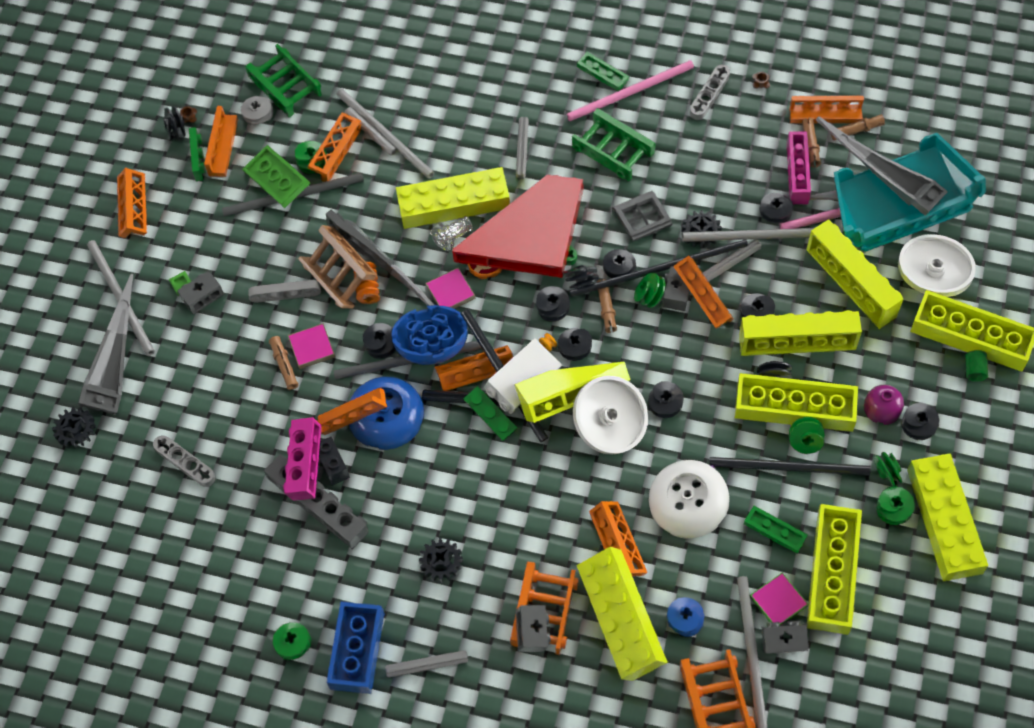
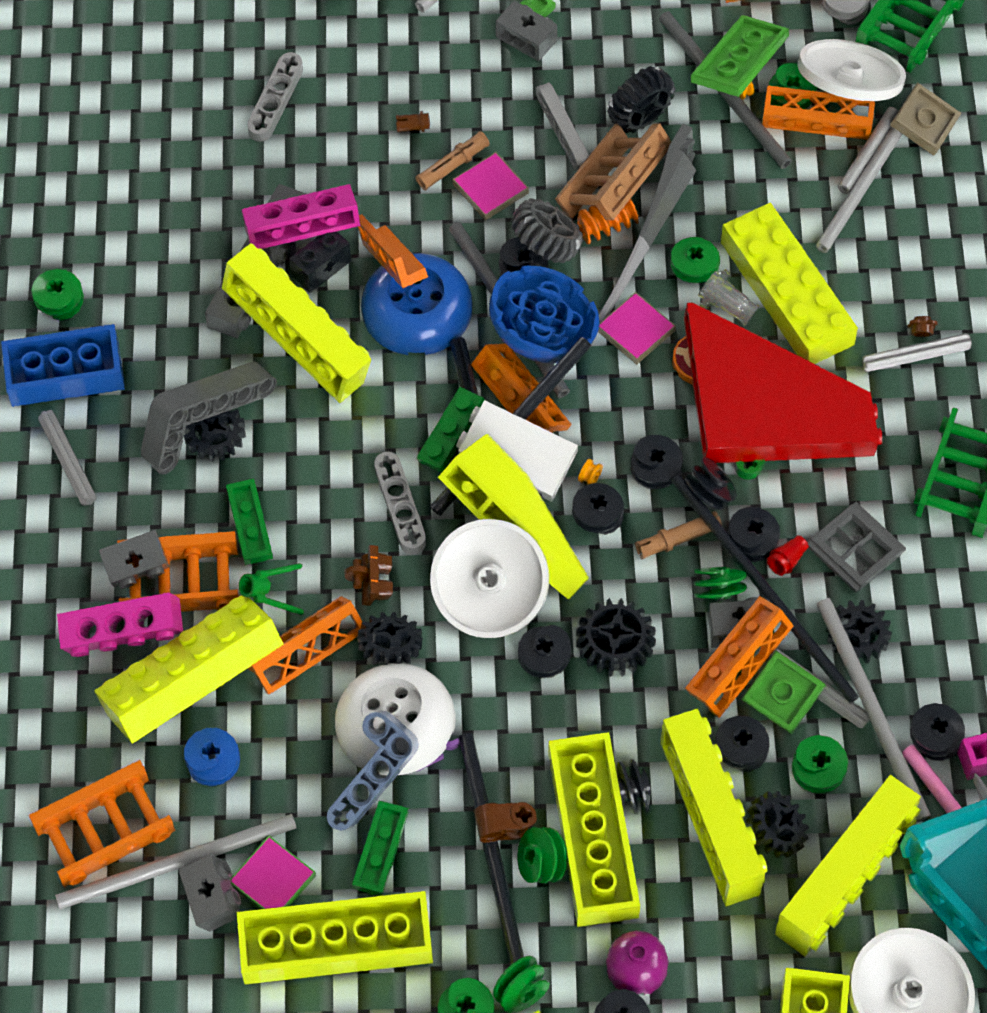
camera: 70 degrees right, 0 degrees up
none -> dark pink brick [57,592,183,657]
none -> dark grey beam [141,361,277,475]
none -> neon yellow brick [222,243,371,403]
none -> green plate [226,478,273,565]
none -> green plant [239,563,304,615]
none -> sand blue beam [327,710,419,831]
none -> reddish brown hips [344,545,393,606]
none -> black gear [358,612,423,665]
none -> light grey beam [374,452,426,555]
none -> reddish brown pin [396,111,430,132]
none -> reddish brown piece [473,802,537,843]
none -> dark grey gear [511,198,583,263]
none -> black gear [576,598,656,677]
none -> black gear [607,66,676,133]
none -> green piece [670,237,720,284]
none -> bright green tile [741,651,826,735]
none -> black gear [746,791,809,858]
none -> red cone [767,535,809,576]
none -> green piece [792,735,848,794]
none -> white dish [798,39,906,101]
none -> dark tan tile [890,82,961,156]
none -> reddish brown plate [907,316,938,337]

